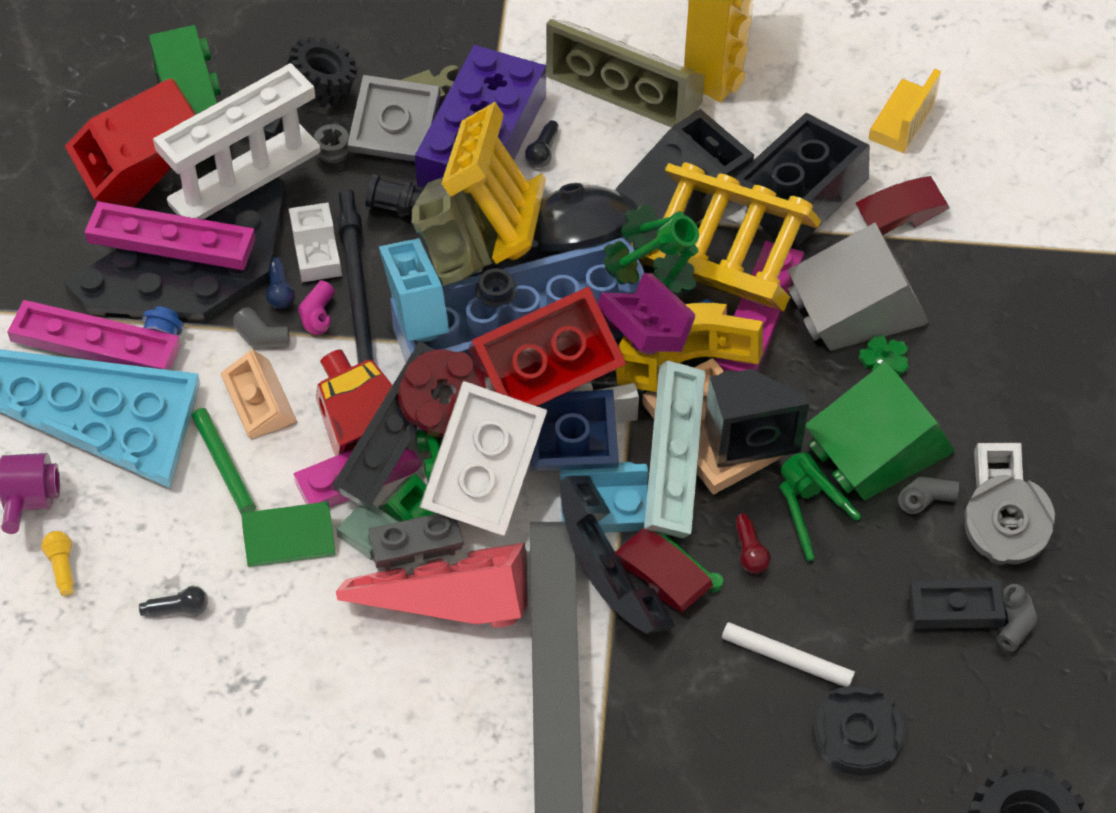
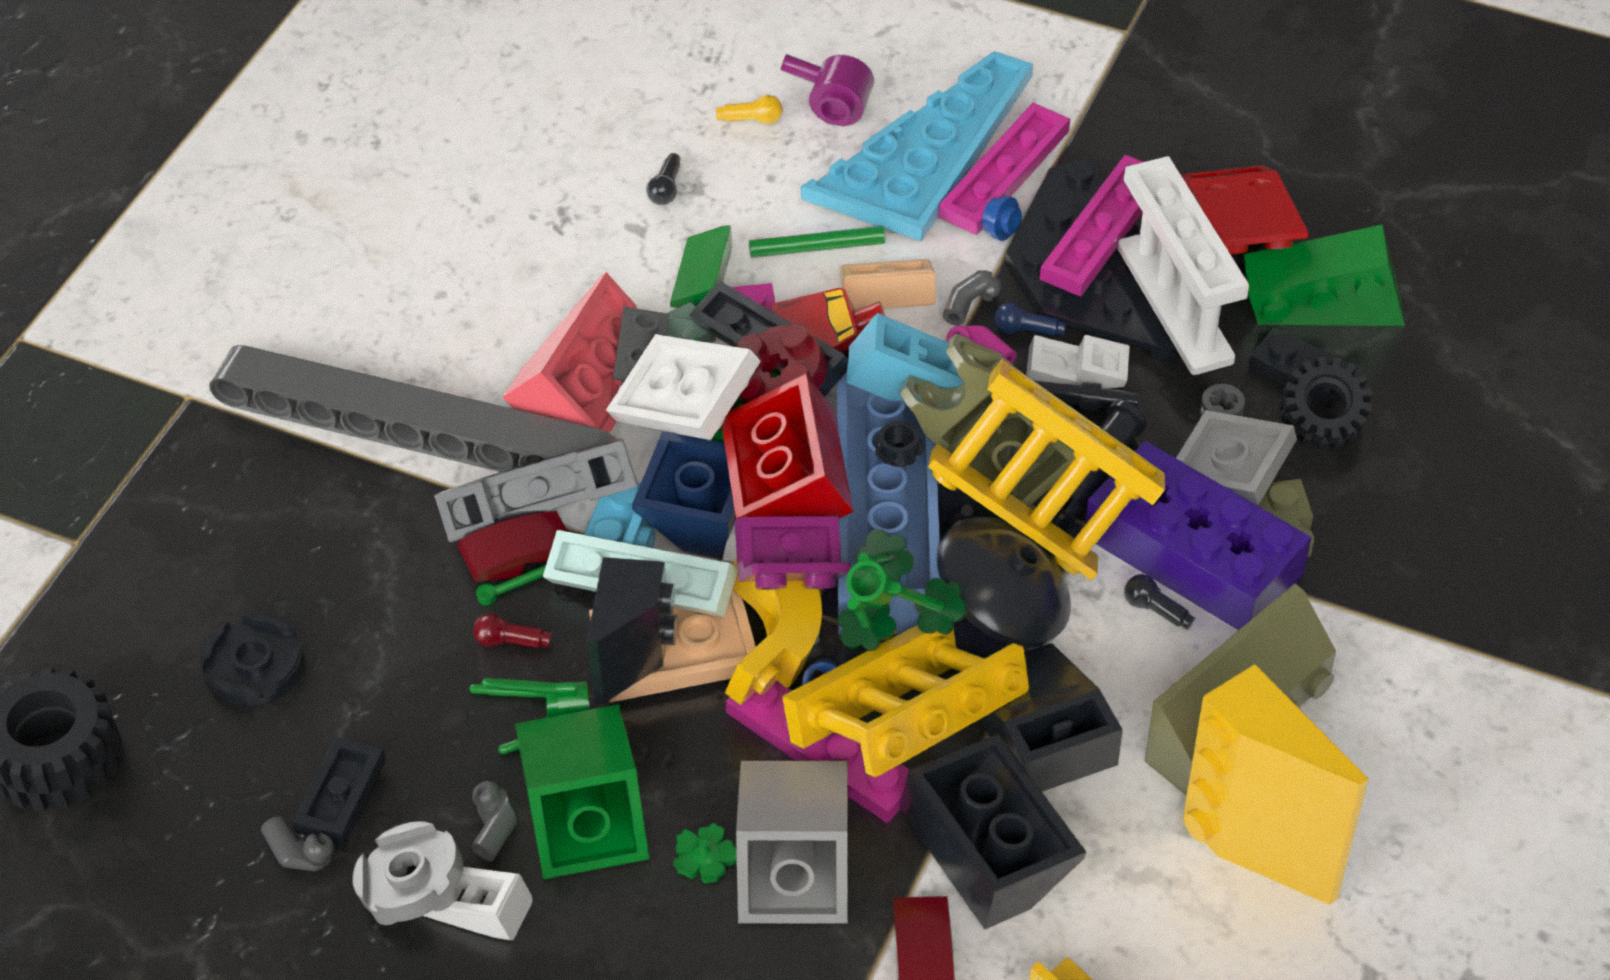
camera: 110 degrees right, 5 degrees down
white bar [722,622,855,687] -> none

